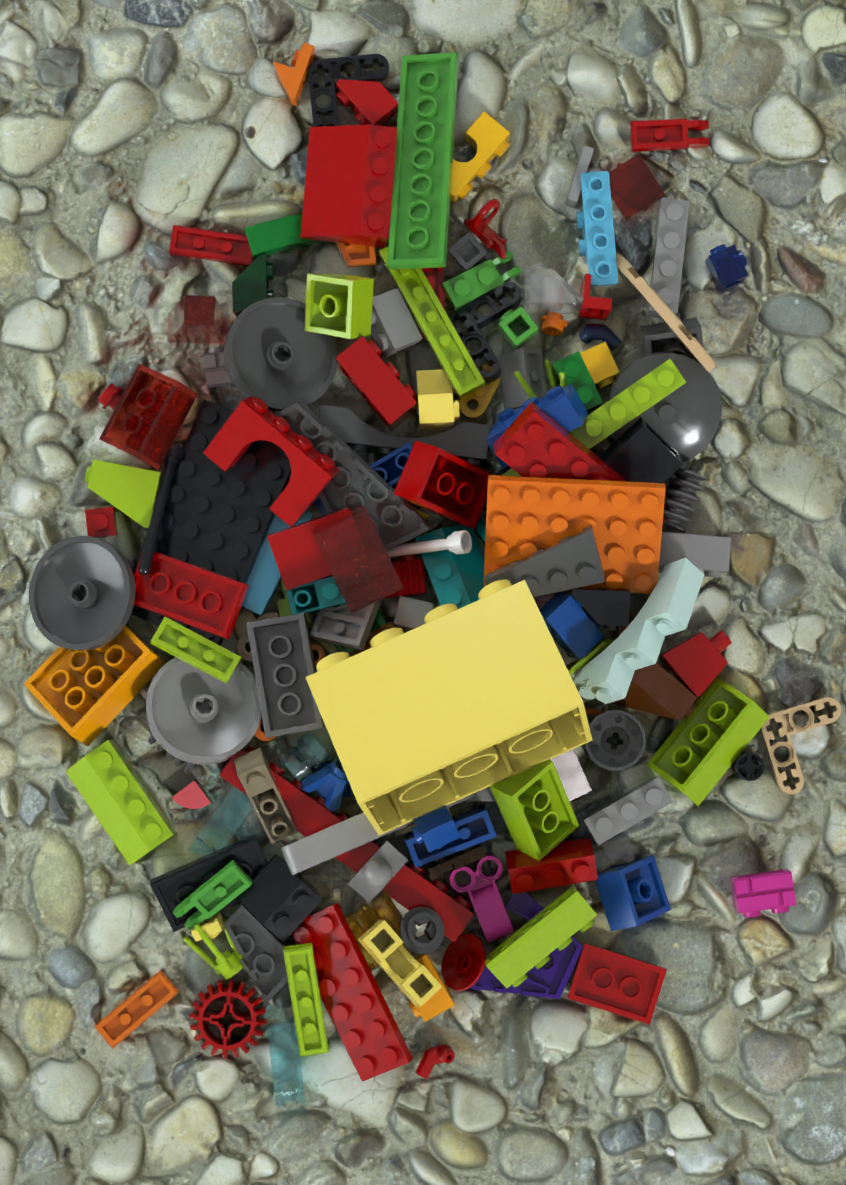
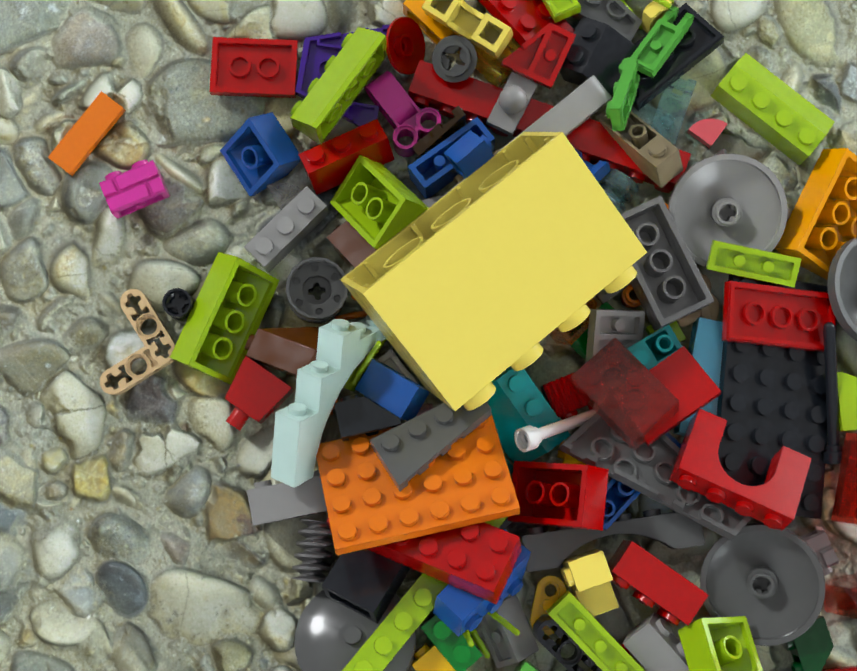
camera: 160 degrees right, 5 degrees down
light grey brick [389,596,433,629] -> none
none -> orange tile [48,91,126,176]
none -> red wing [500,22,576,89]
none -> bright green hinge [606,57,640,131]

